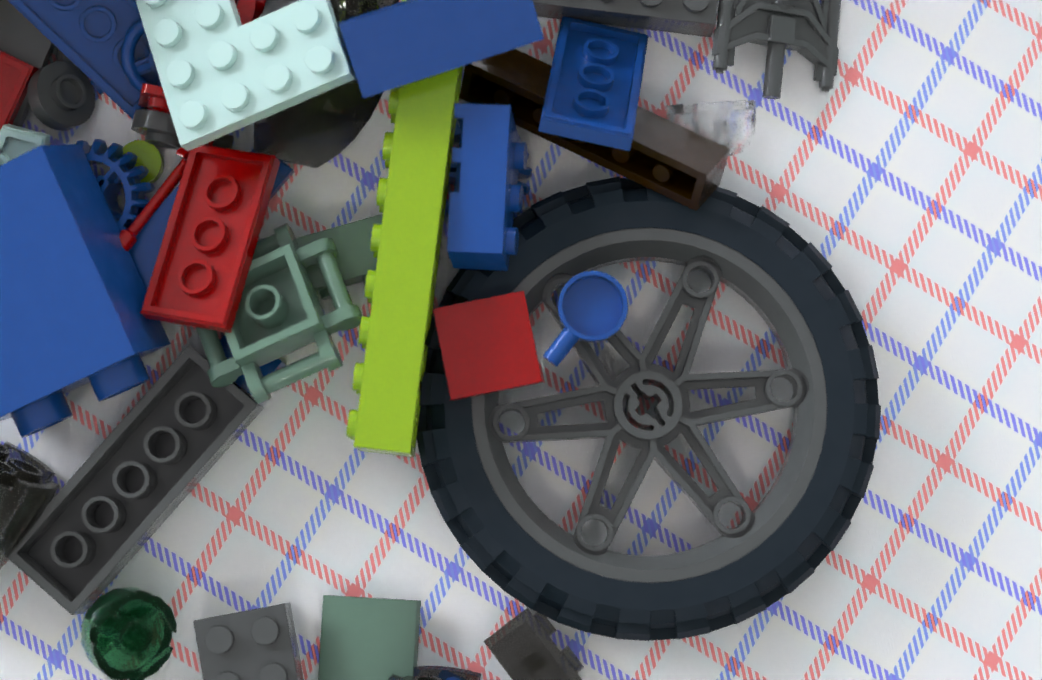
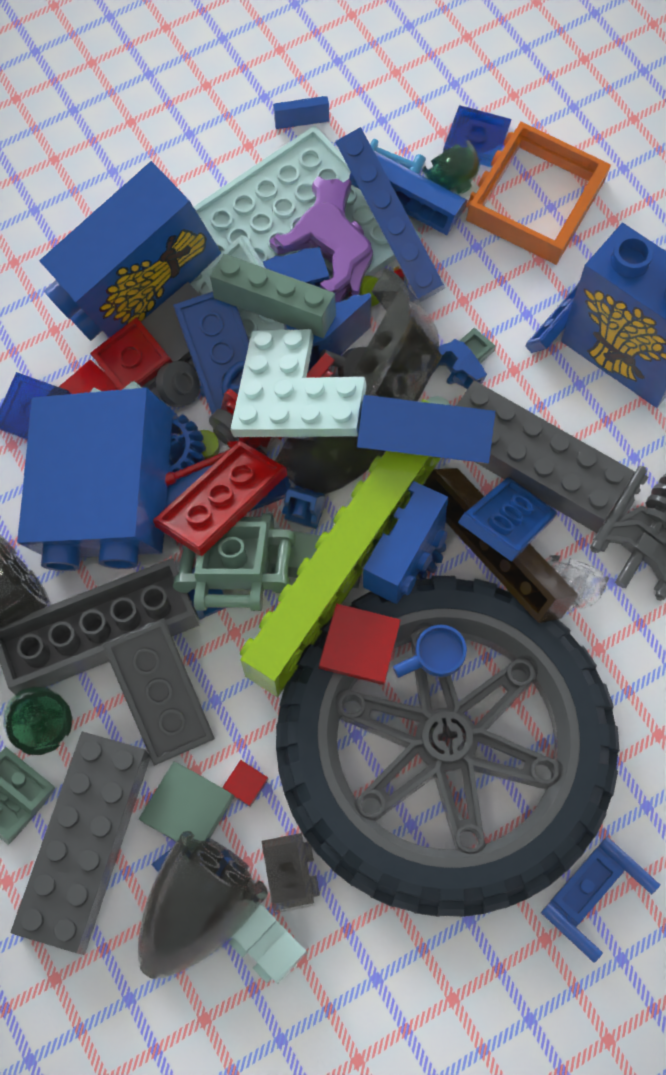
camera: 30 degrees right, 15 degrees down
none -> dark grey tile [102,618,215,766]
none -> red tile [222,760,269,808]
none -> blue hand [282,486,327,529]
none -> blue plate [540,836,661,963]

